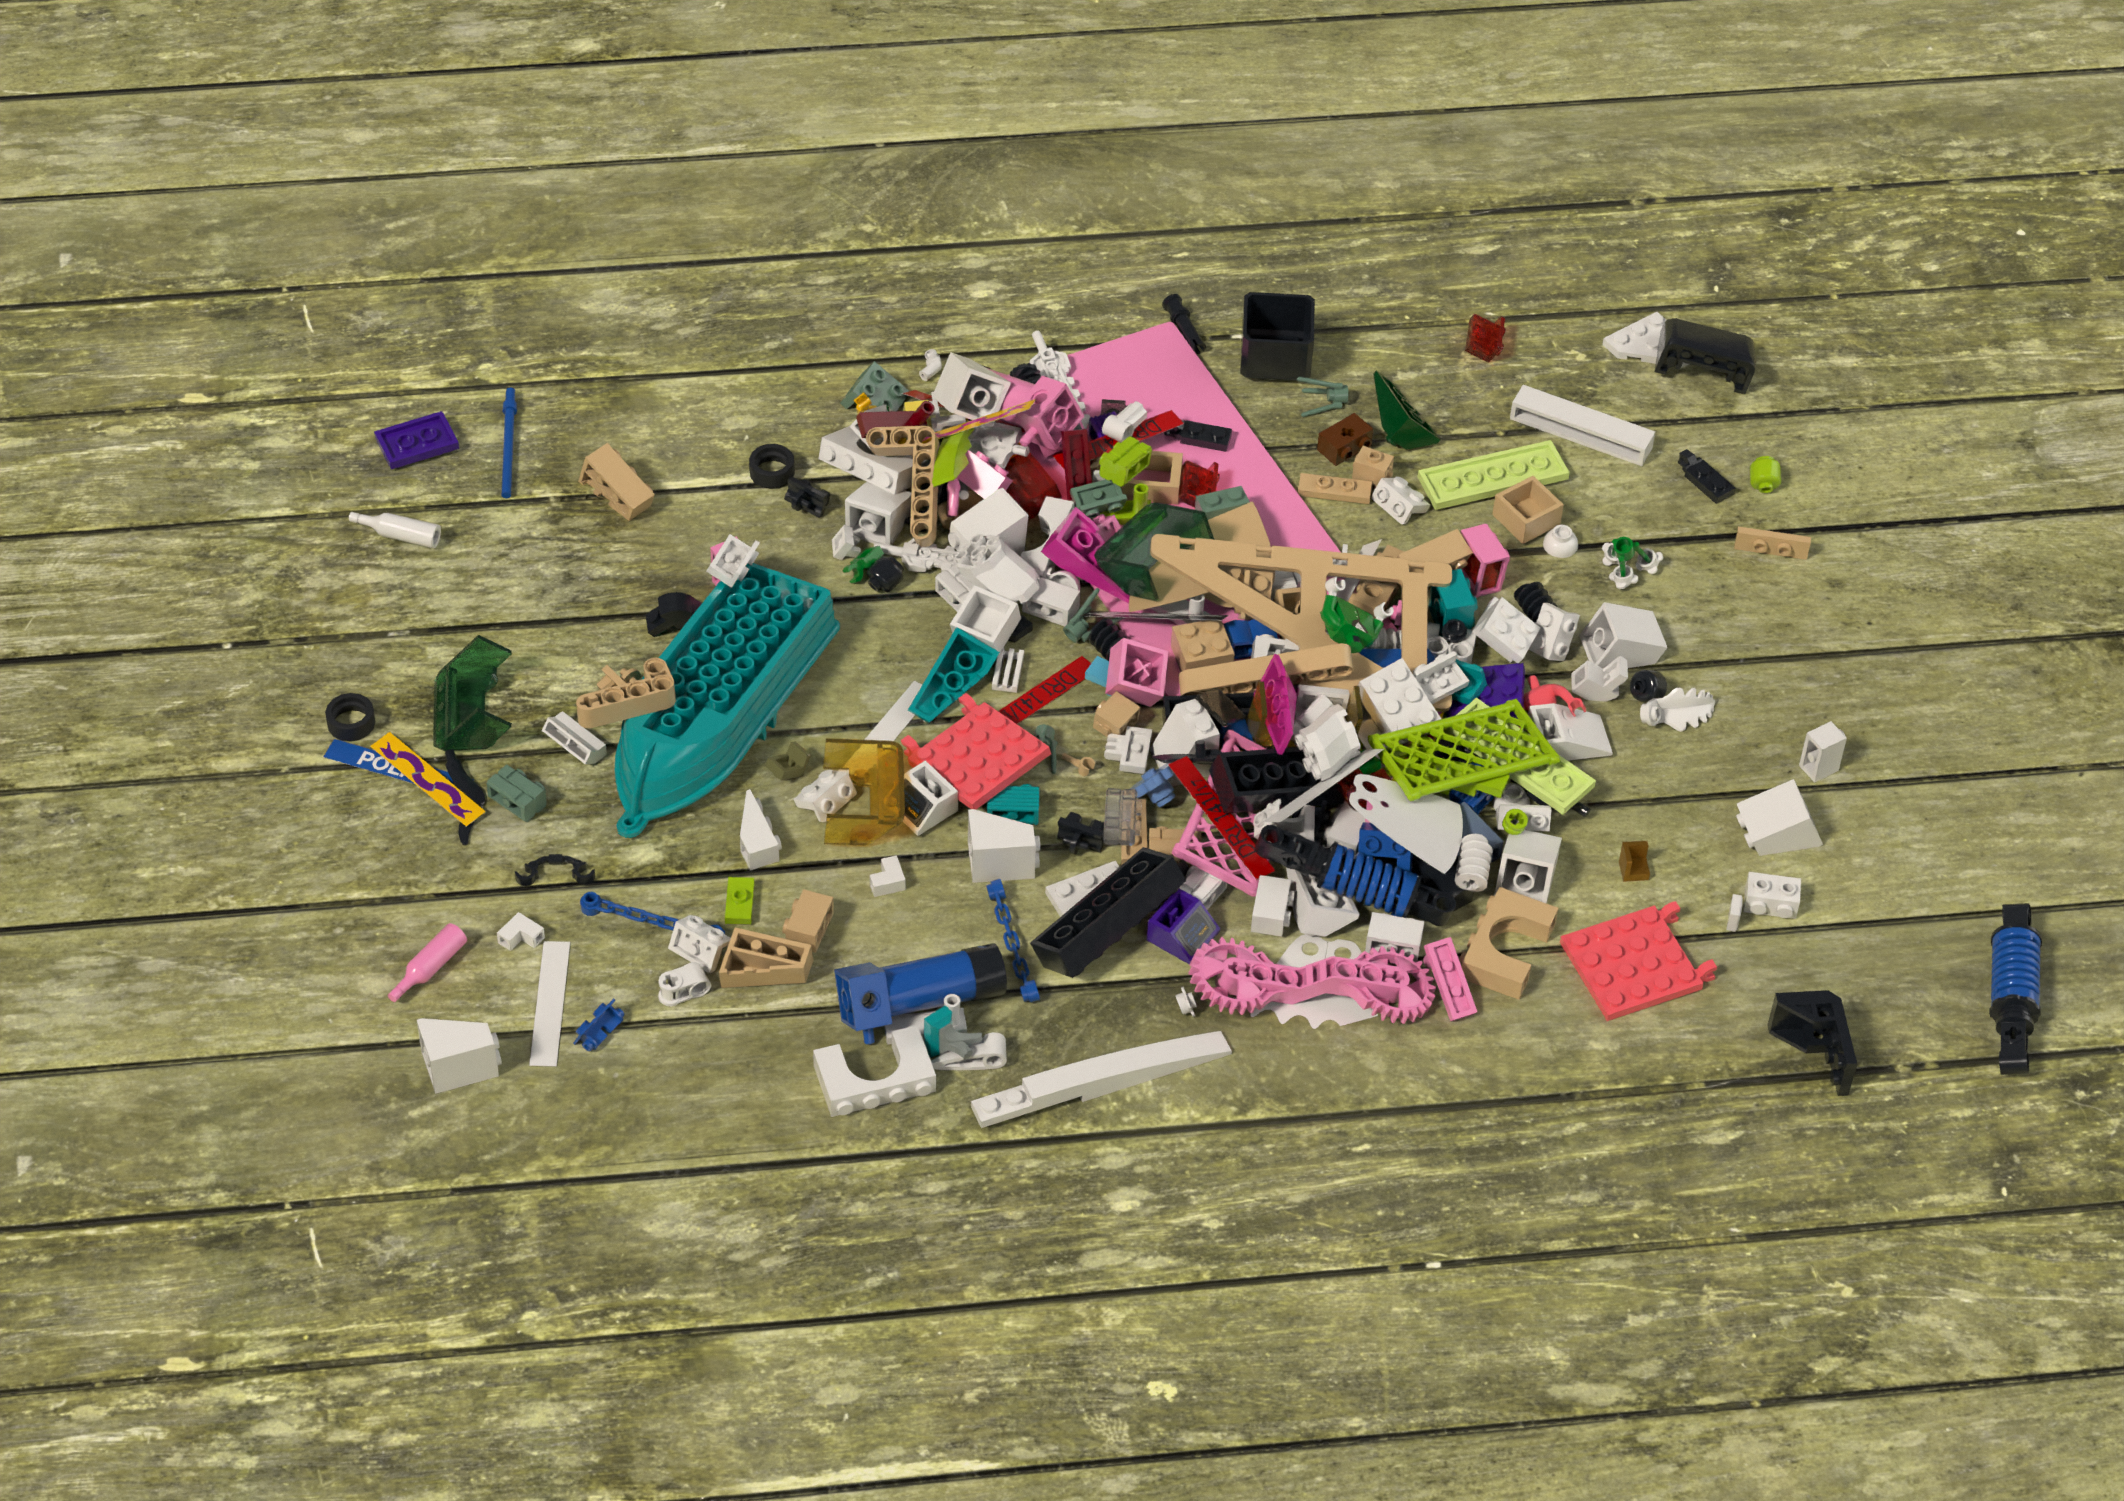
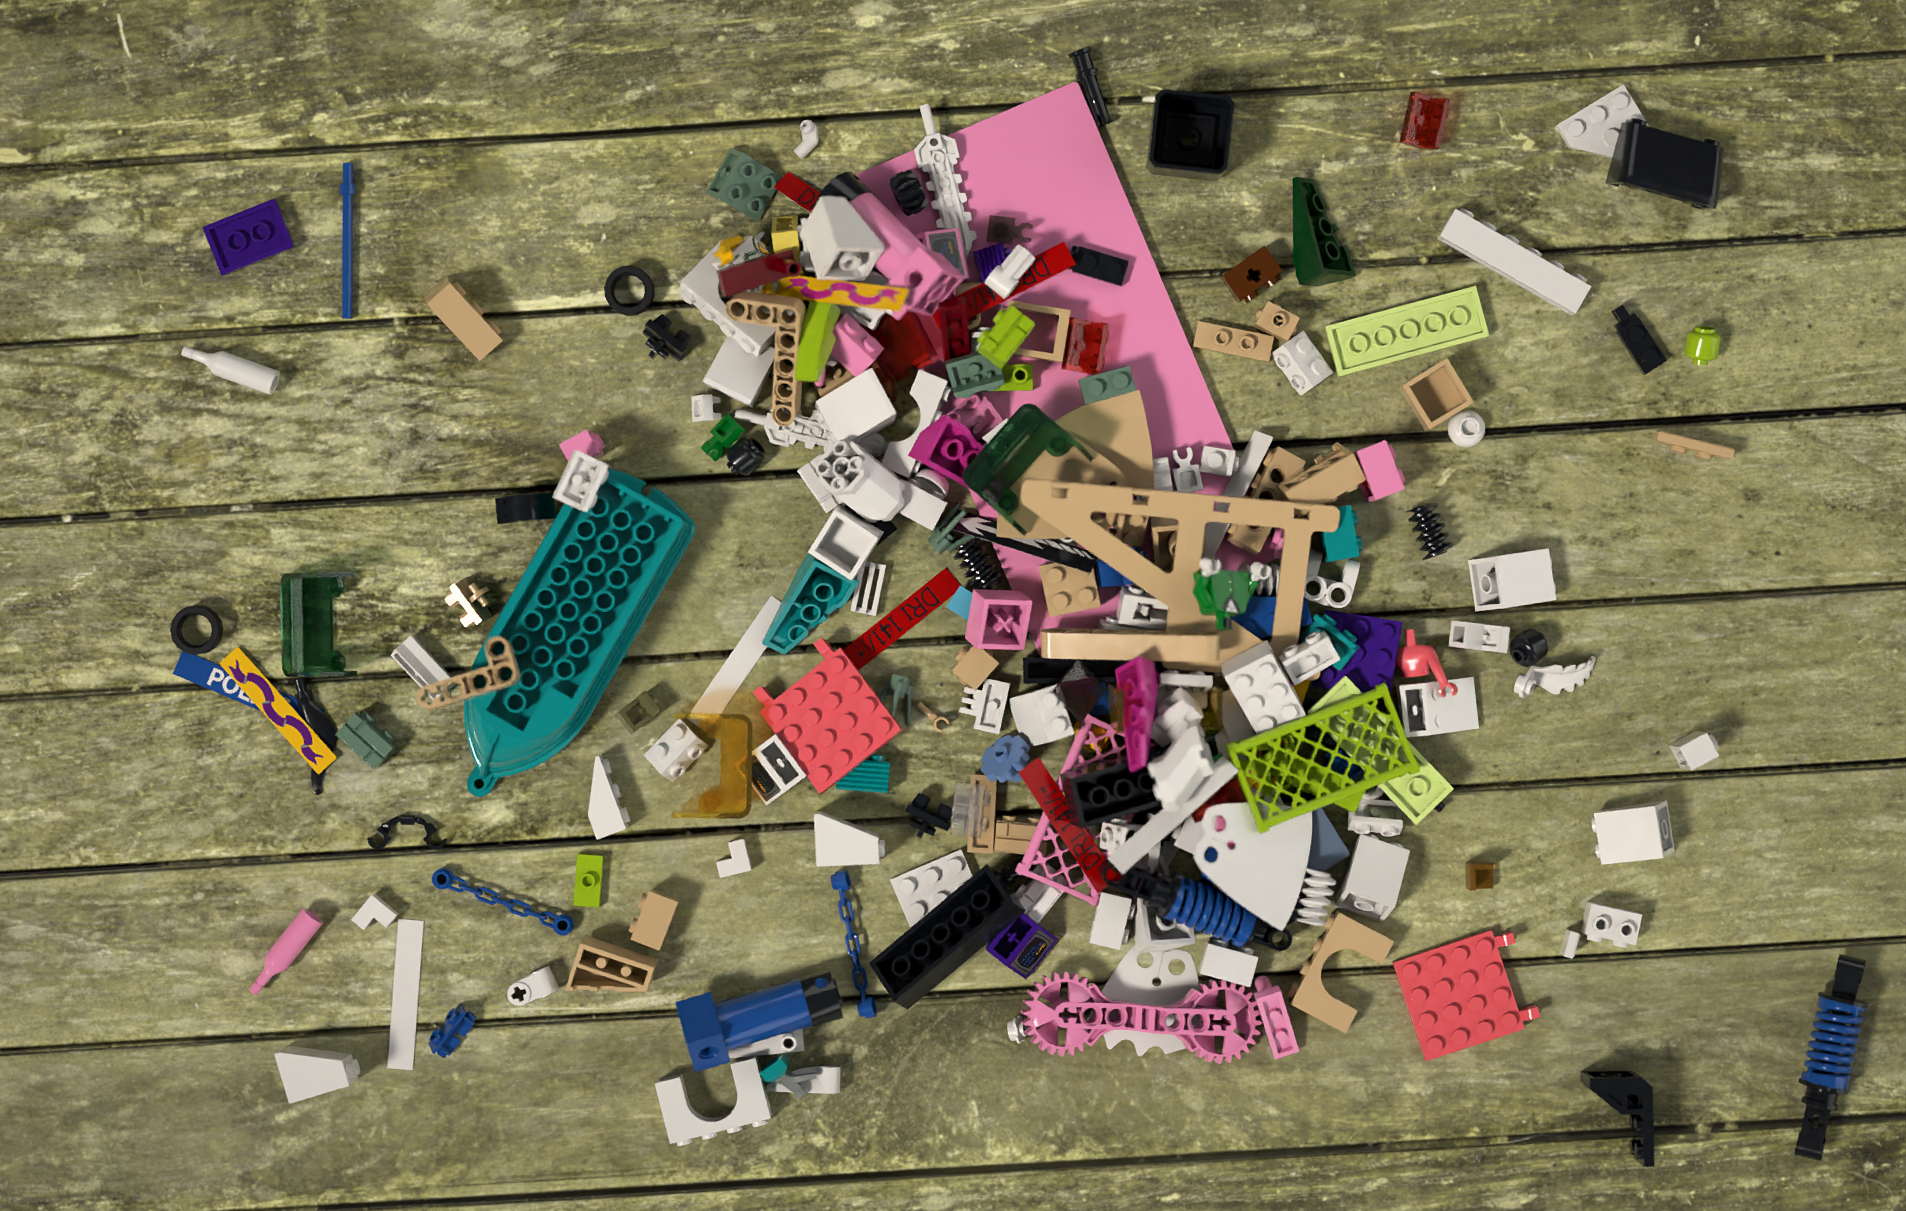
camera: 10 degrees right, 40 degrees up
white bracket [668,915,731,973] -> none
white slope [971,1031,1232,1128] -> none
black piece [1152,740,1222,765] -> none
sand green plant [1297,377,1349,417] -> none
black plate [1442,619,1467,643] -> none
white bracket [1472,597,1540,664] -> none
lime bush [1502,809,1528,835] -> none
white bracket [1529,603,1580,661] -> none
white plant [1602,537,1663,589] -> none

